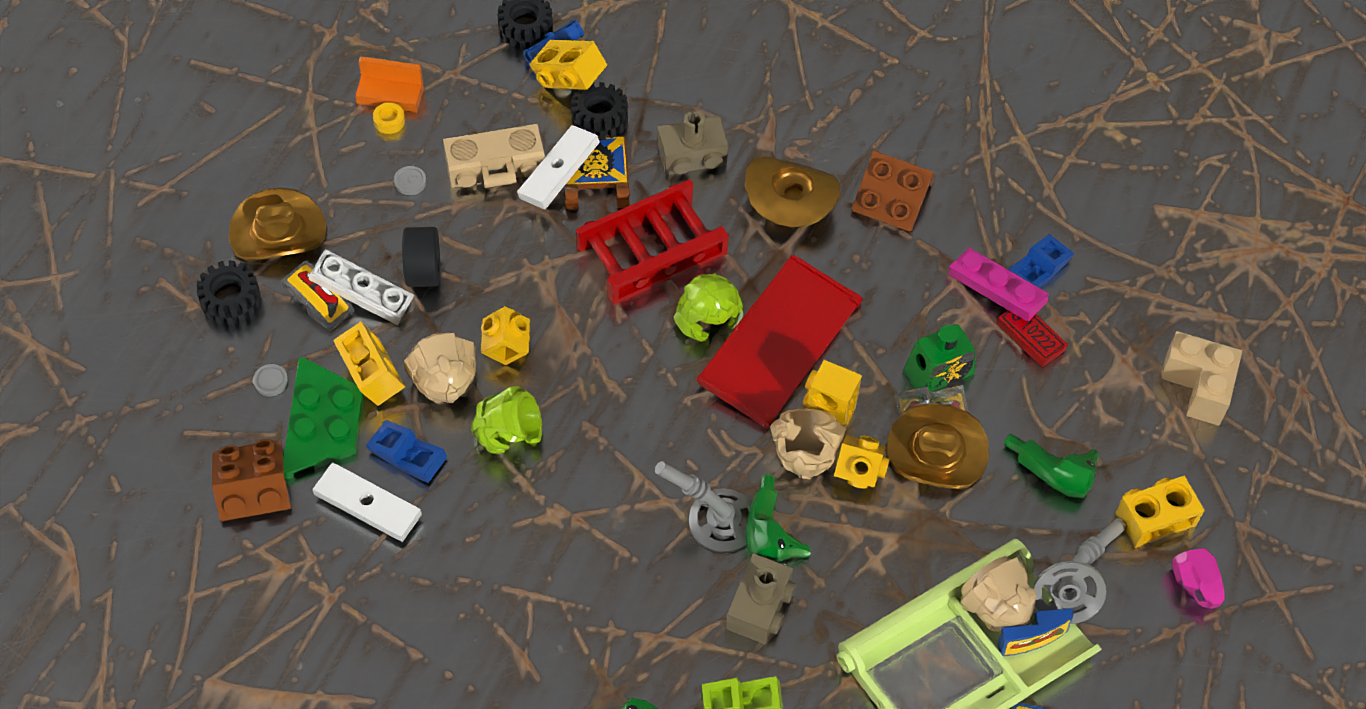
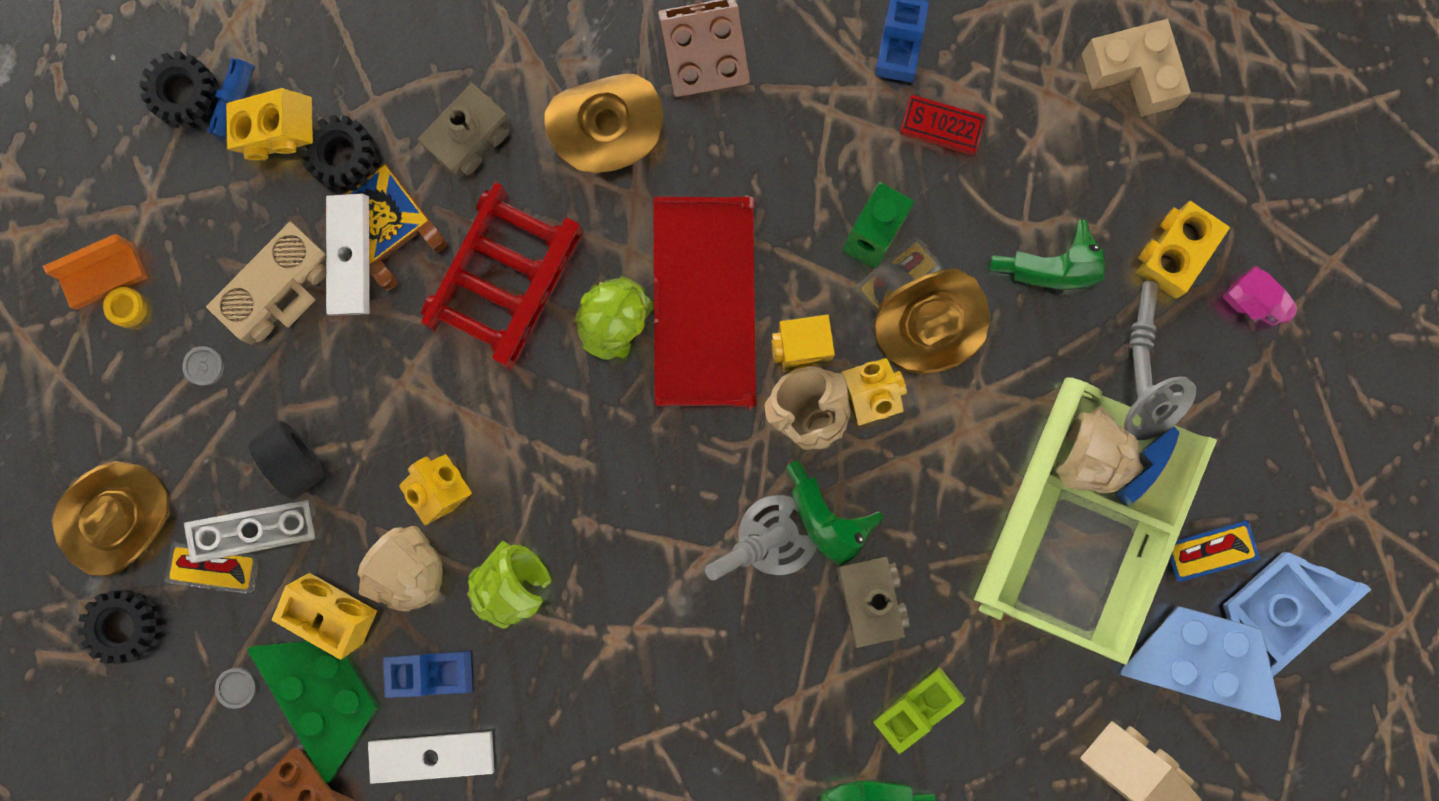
camera: 25 degrees left, 25 degrees up
dark pink plate [949,247,1049,322] -> none

